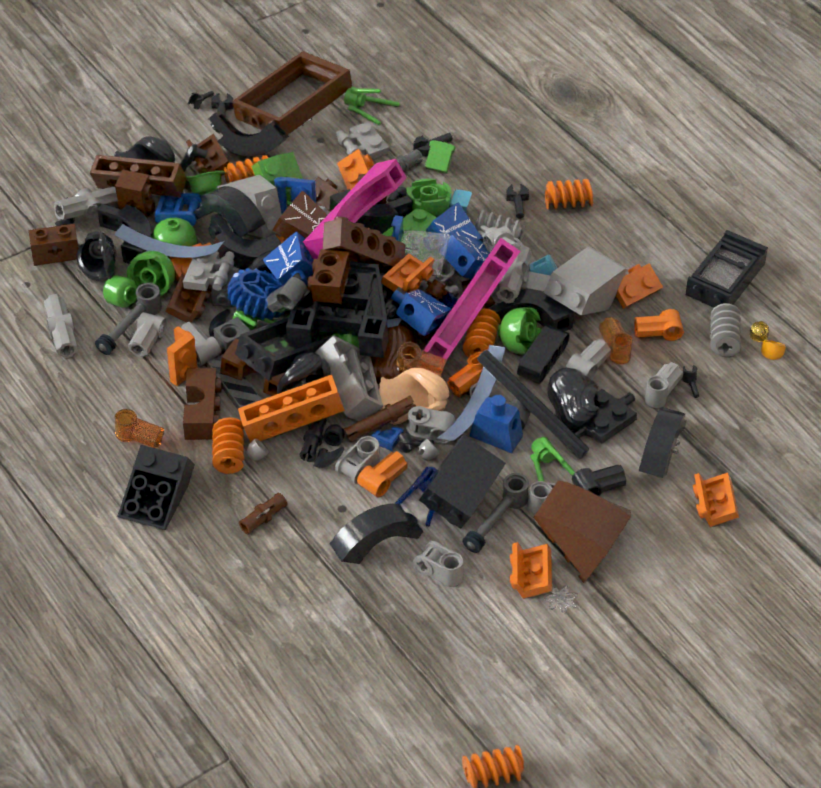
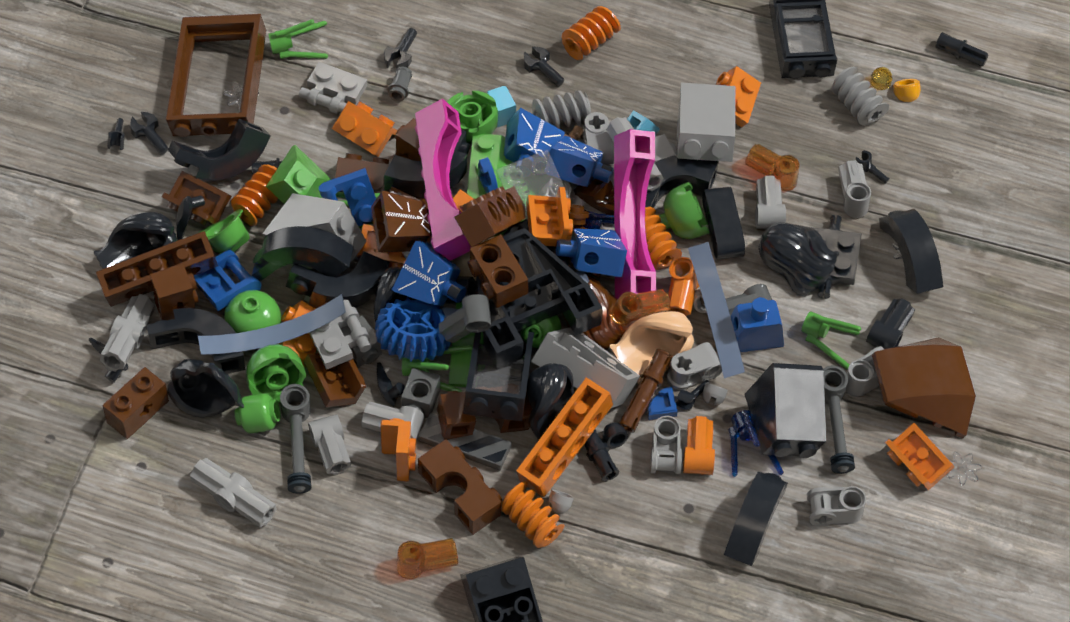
camera: 40 degrees left, 10 degrees up
reddish brown pin [239,492,288,534] -> none
black bar [313,446,344,468] -> none
bright green tile [425,141,456,174] -> none
black axle [477,350,589,459] -> none
light grey axle [478,225,521,253] -> none
orange piece [634,309,684,341] -> none
orange bracket [693,472,739,527] -> none

